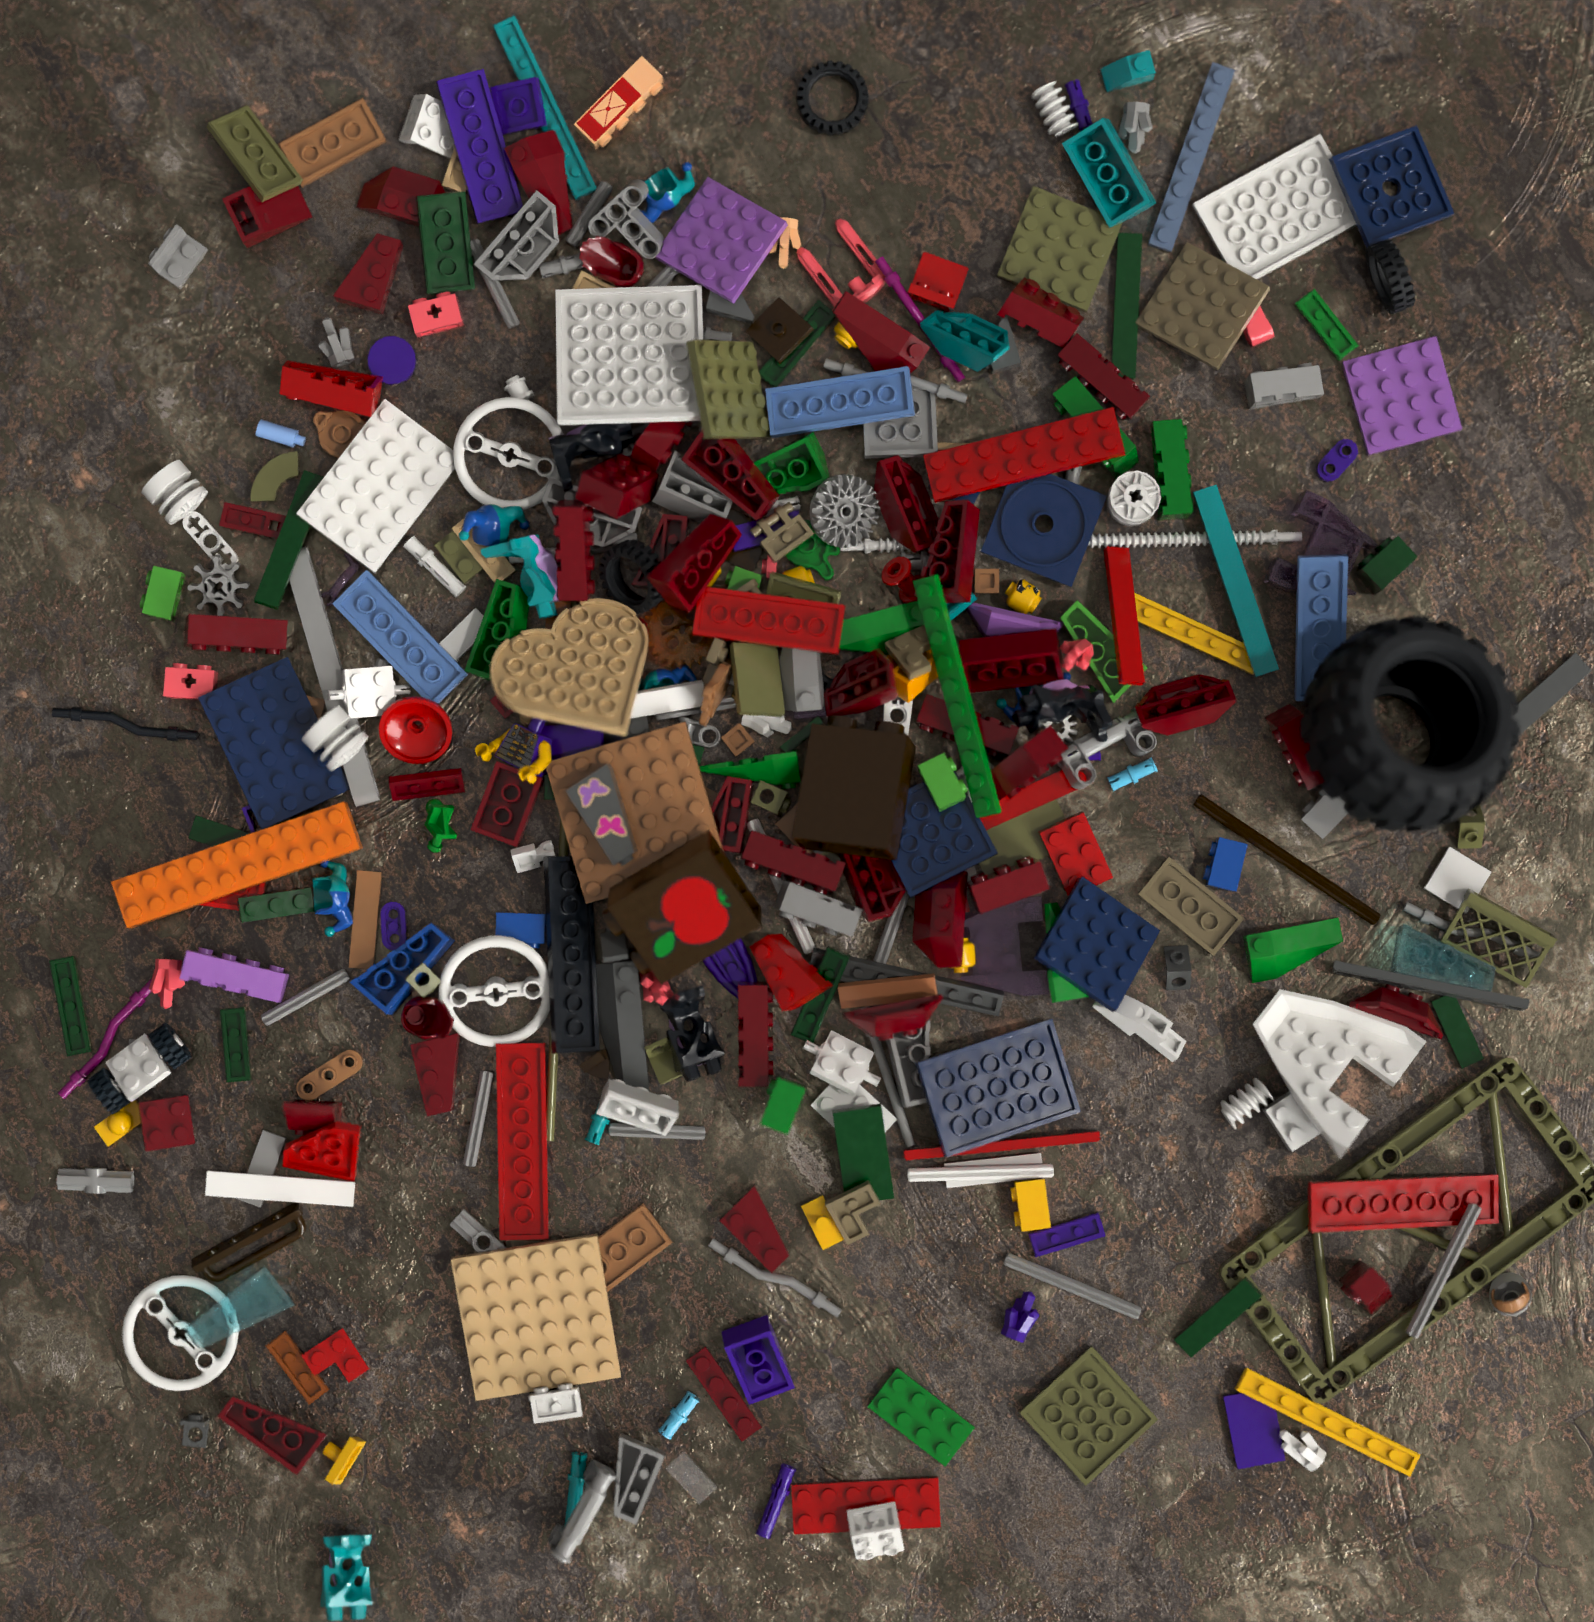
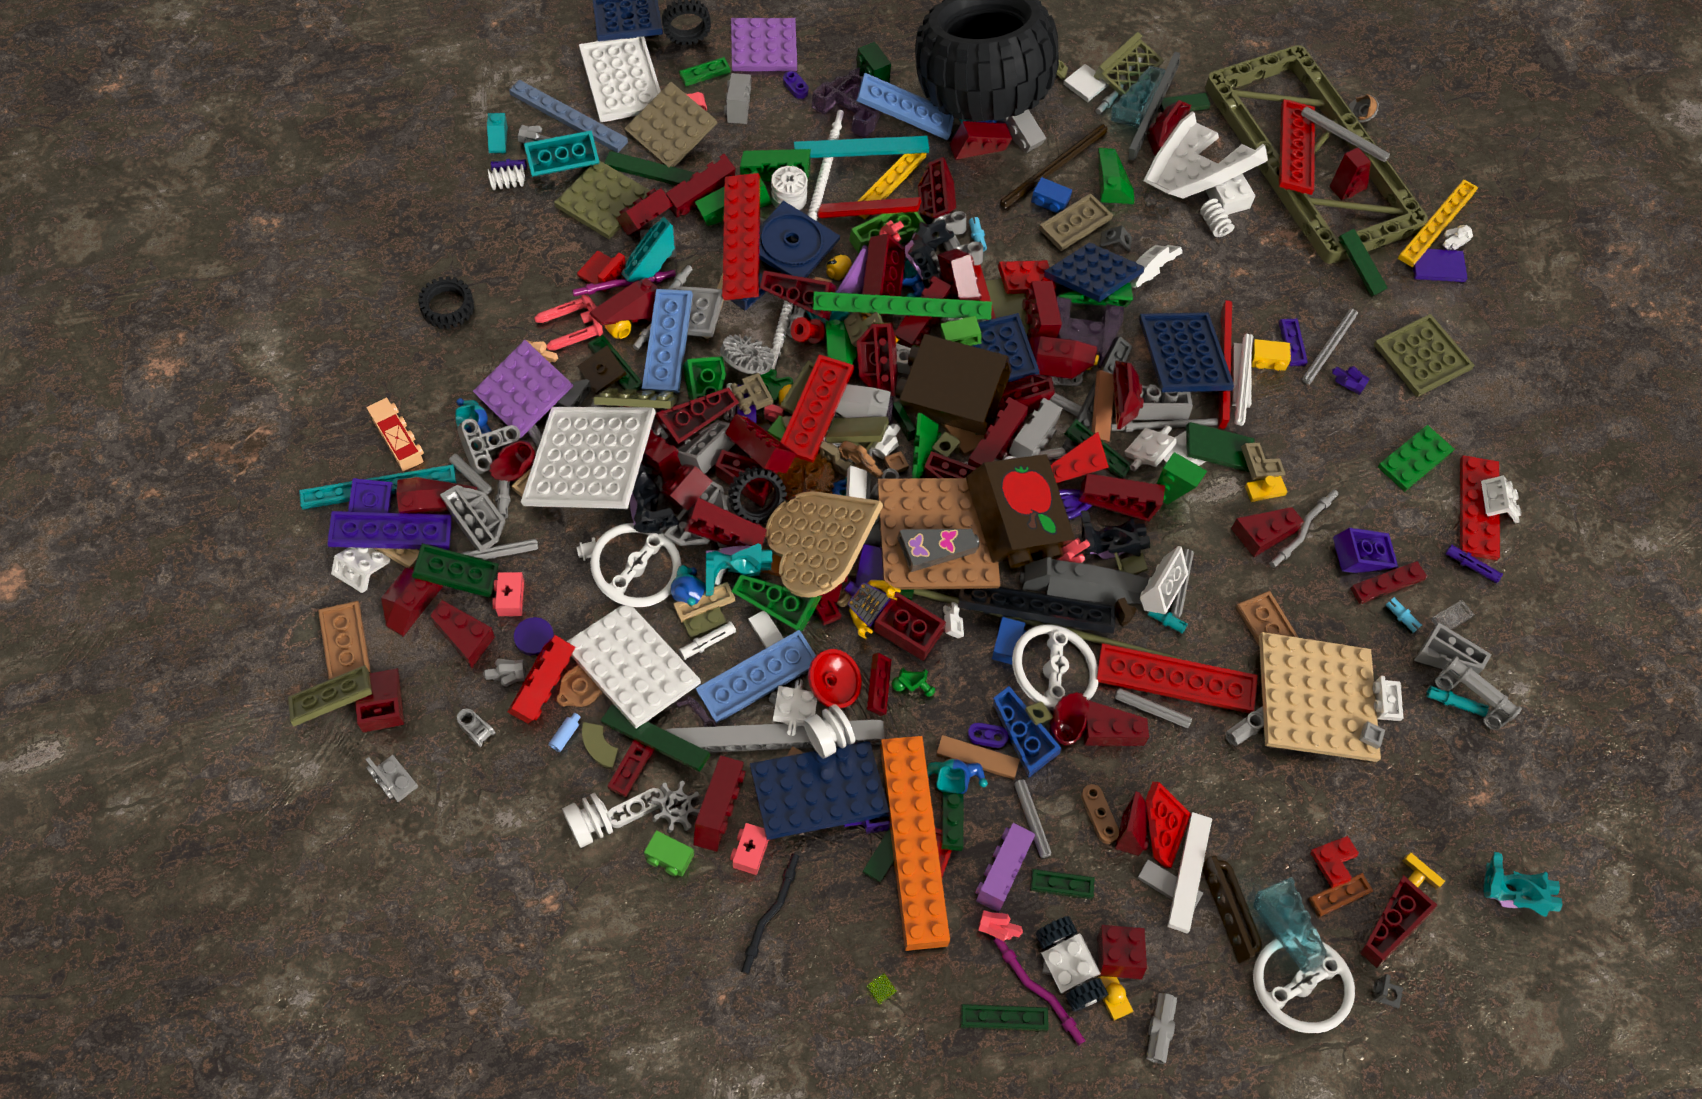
camera: 80 degrees left, 25 degrees down
dark red wedge [874,455,939,553] -> none
none -> light grey piece [457,708,496,747]
none -> clear neon green tile [866,973,897,1005]
none -> light grey tile [1359,721,1385,749]

